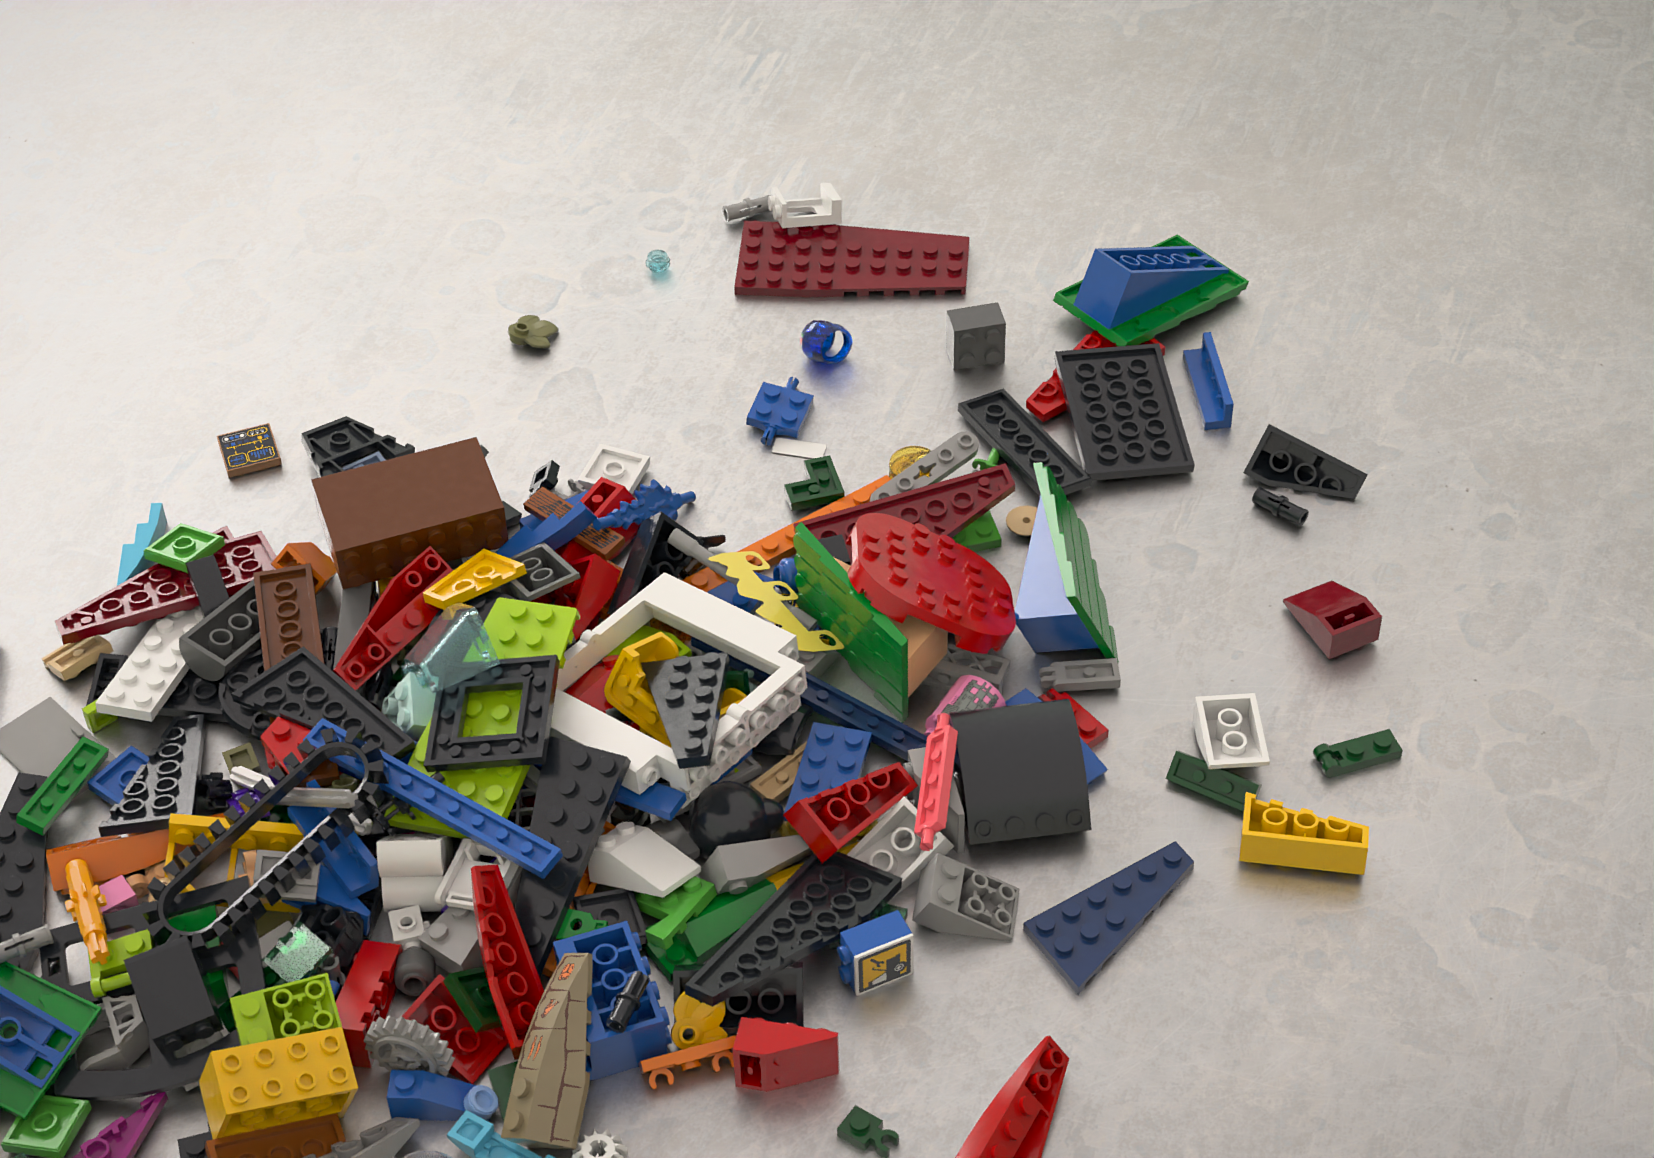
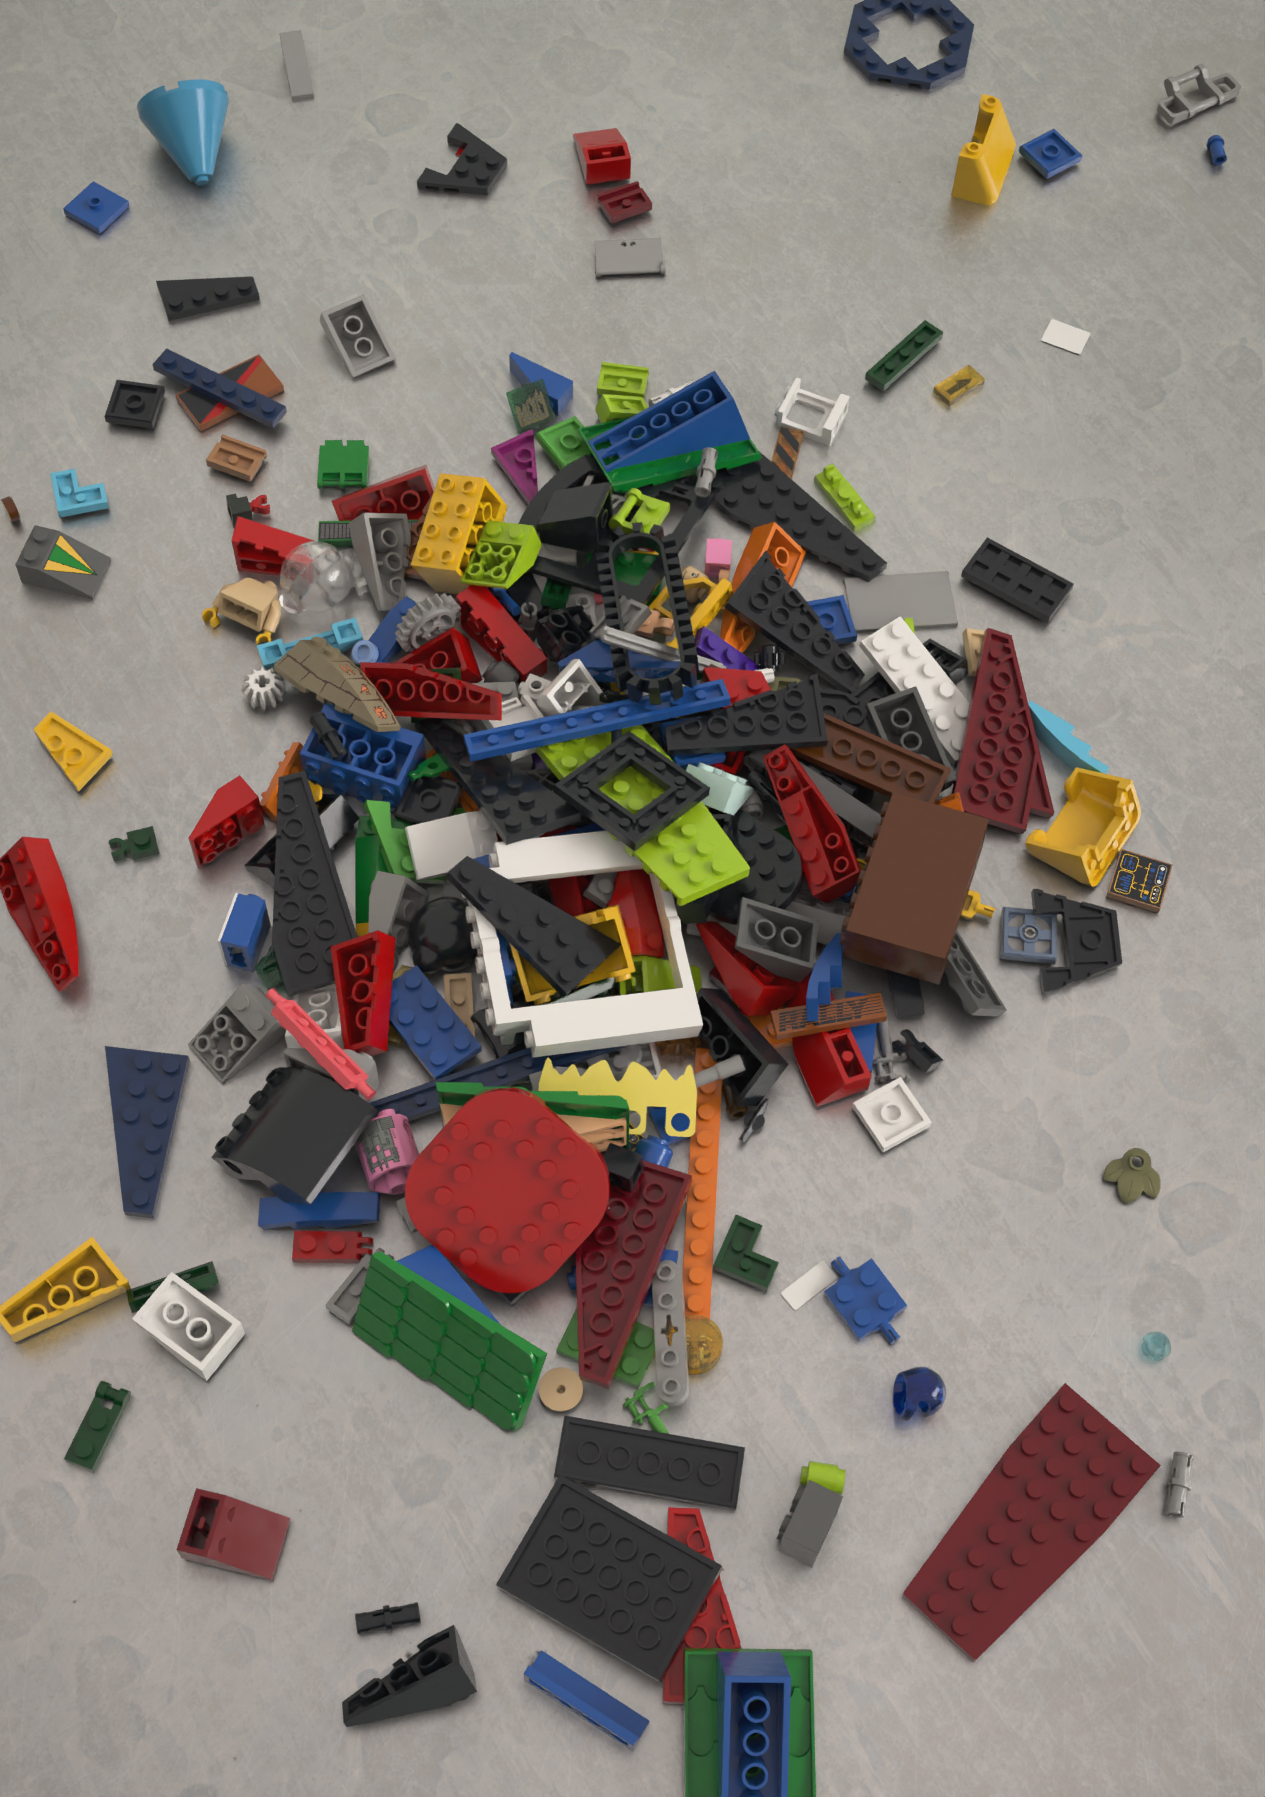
camera: 125 degrees right, 15 degrees up
green plate [16,736,109,836] -> none
light orange piece [65,859,110,965] -> none
bright green plate [143,523,225,573] -> none
black slope [185,555,229,618] -> none
clear green piece [262,921,333,983] -> none
clear light blue windscreen [401,602,500,693] -> none
yellow wing [423,549,527,610] -> none
blue piece [593,479,696,530] -> none
white window [768,183,842,228] -> none
none -> lime brick [800,1461,846,1495]
none -> yellow windscreen [1025,767,1141,887]

